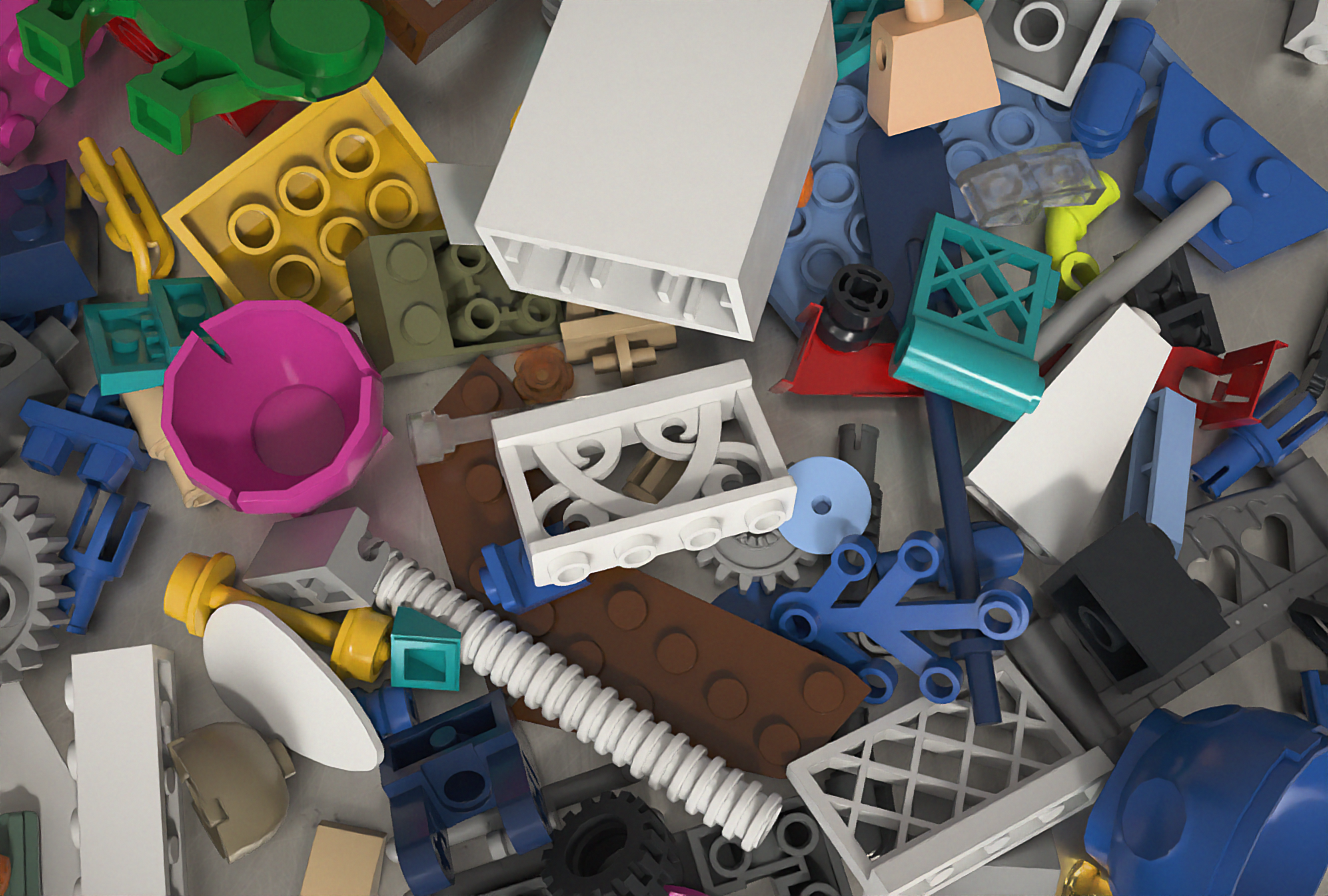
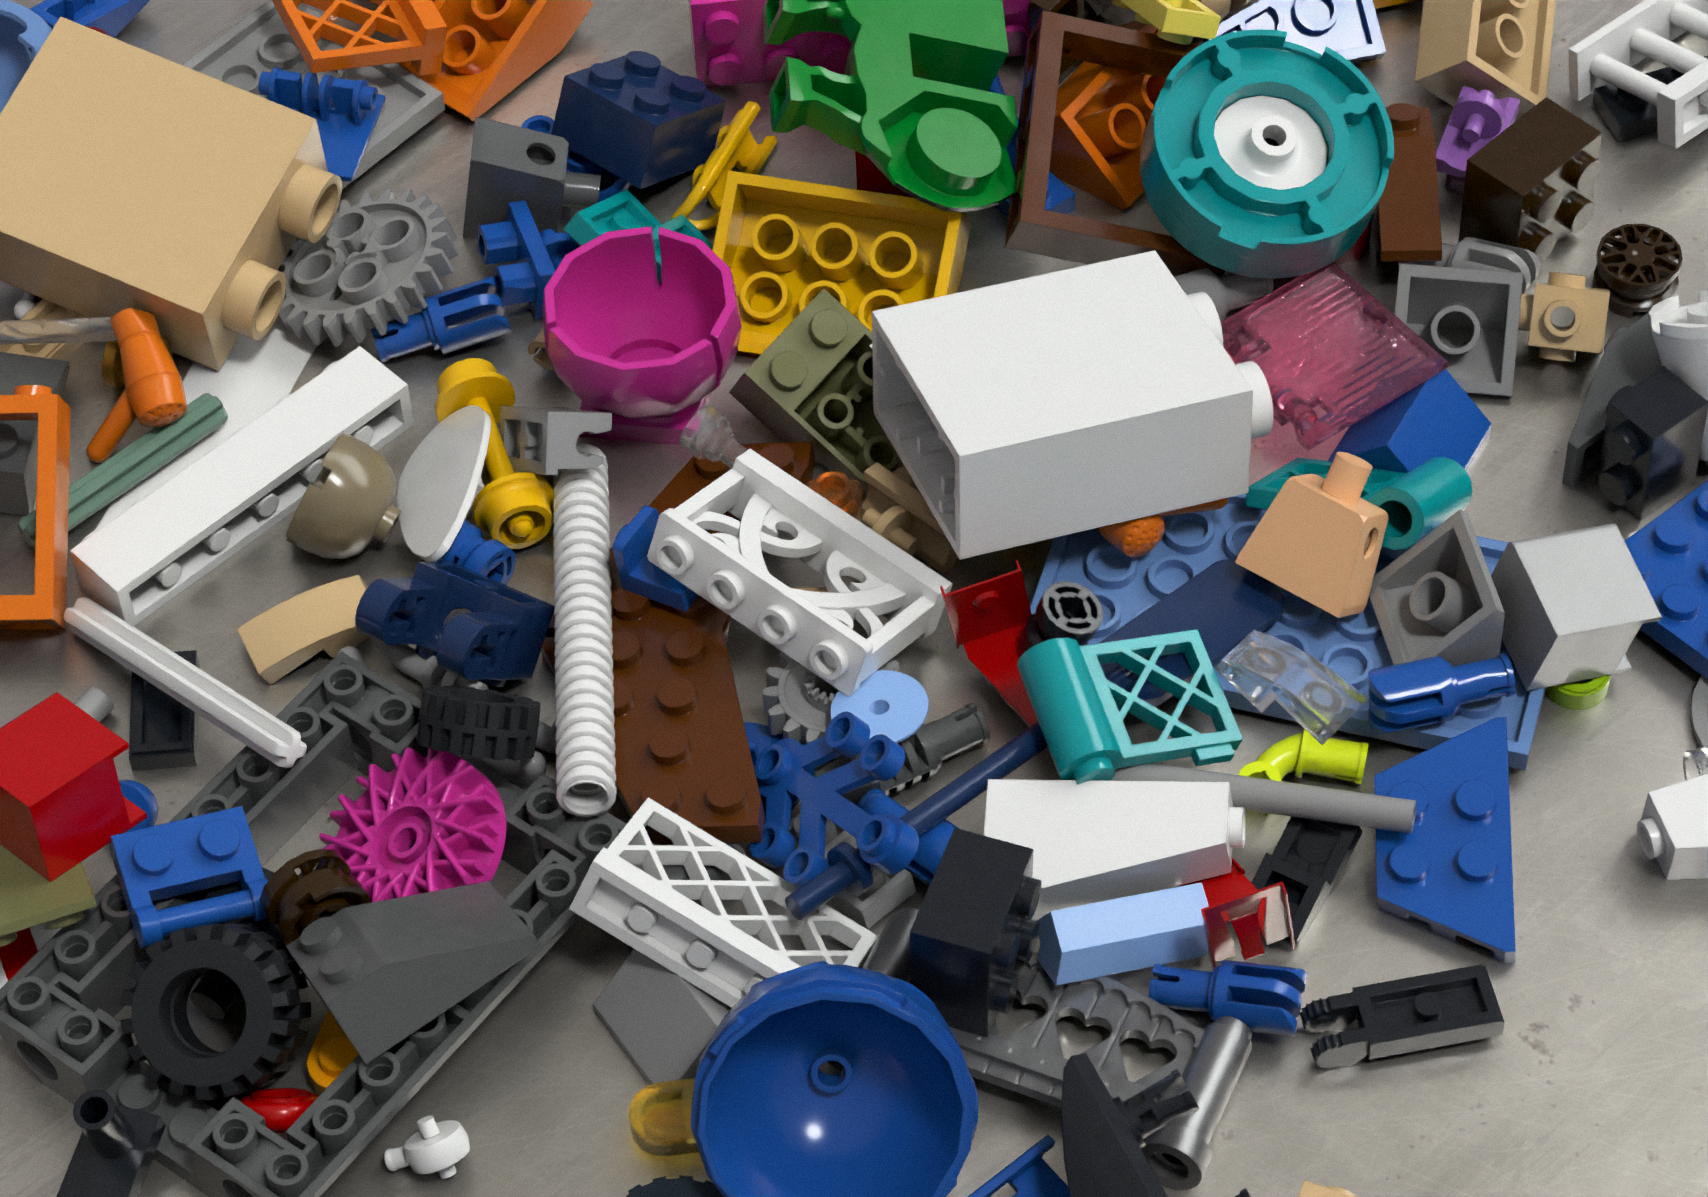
camera: 55 degrees right, 25 degrees down
teal slope [391,606,461,691] -> none

